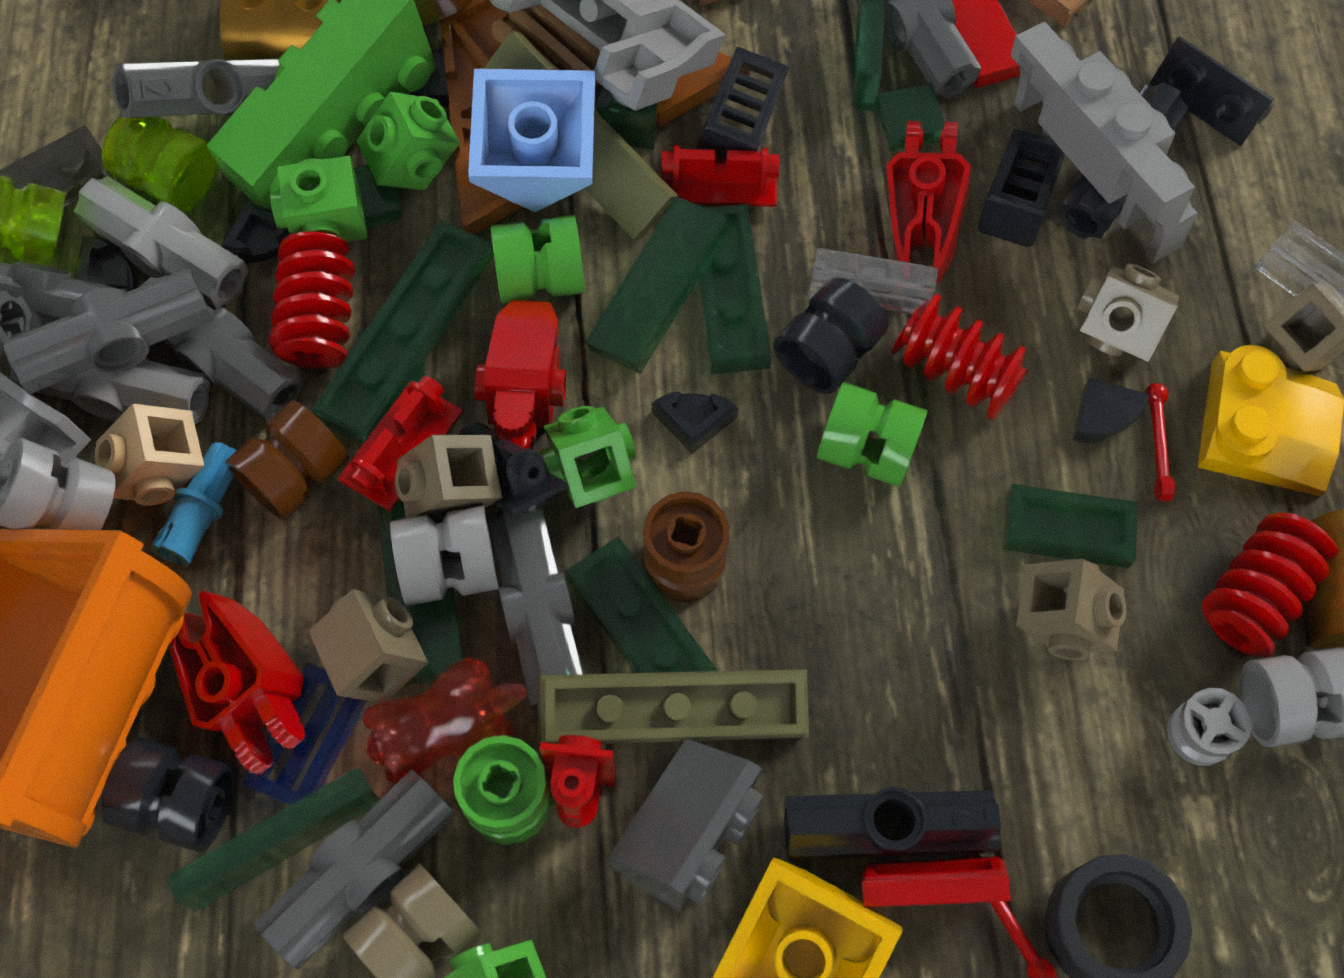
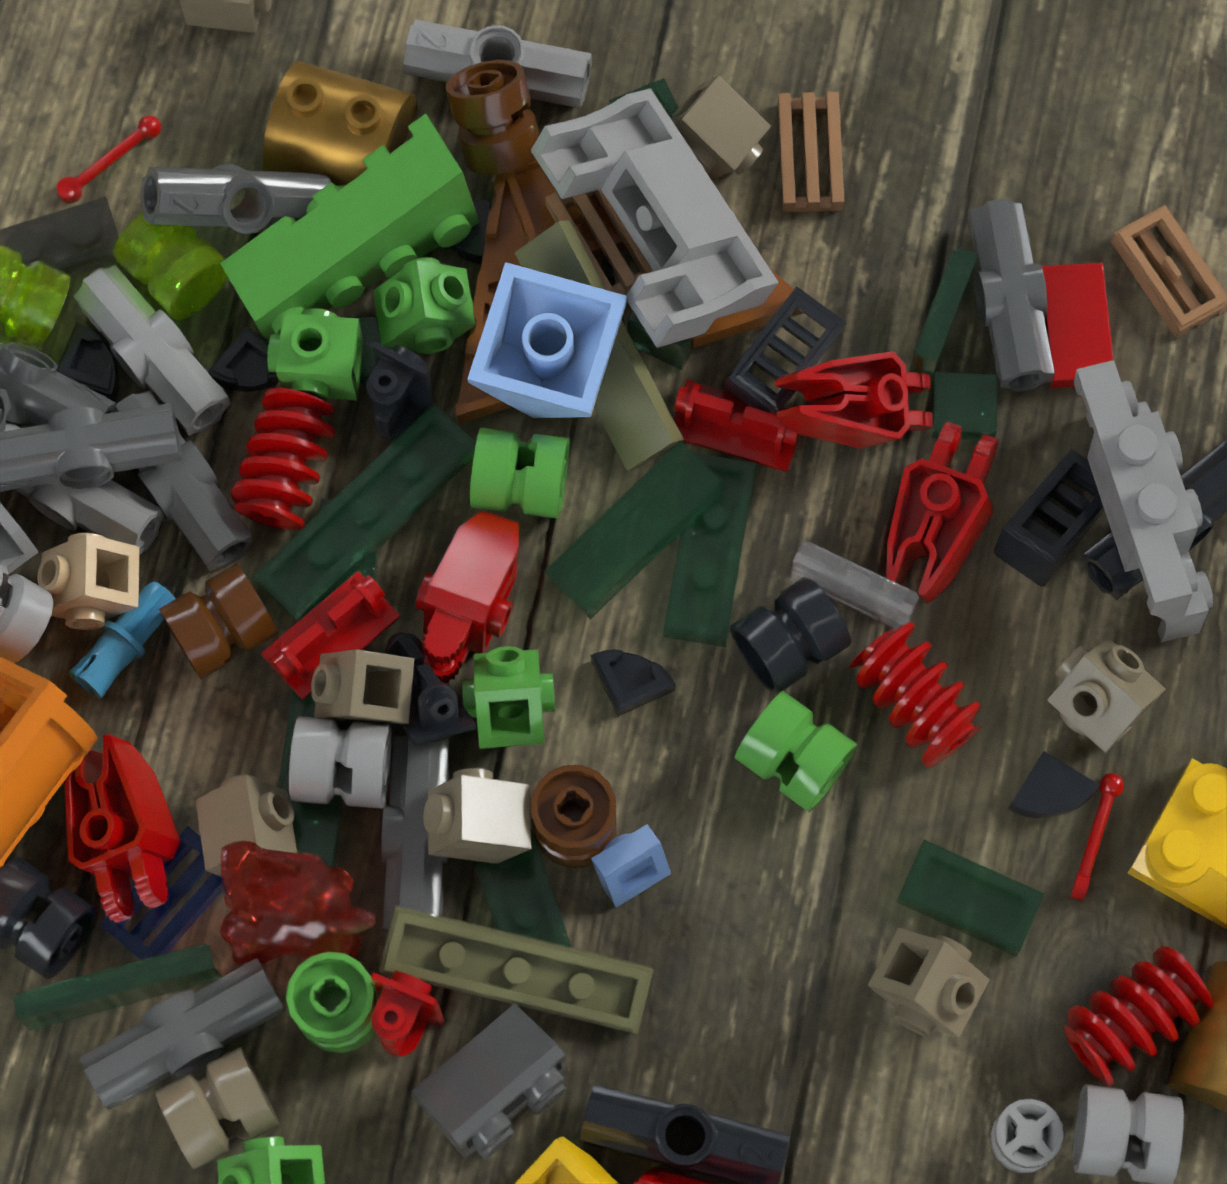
camera: 20 degrees right, 5 degrees up
none -> red hinge [56,115,161,204]
none -> clear red plate [220,840,330,928]
none -> black hinge [366,340,437,440]
none -> brick [423,769,531,864]
none -> medium blue plate [591,824,671,908]
none -> red hinge [774,351,933,449]

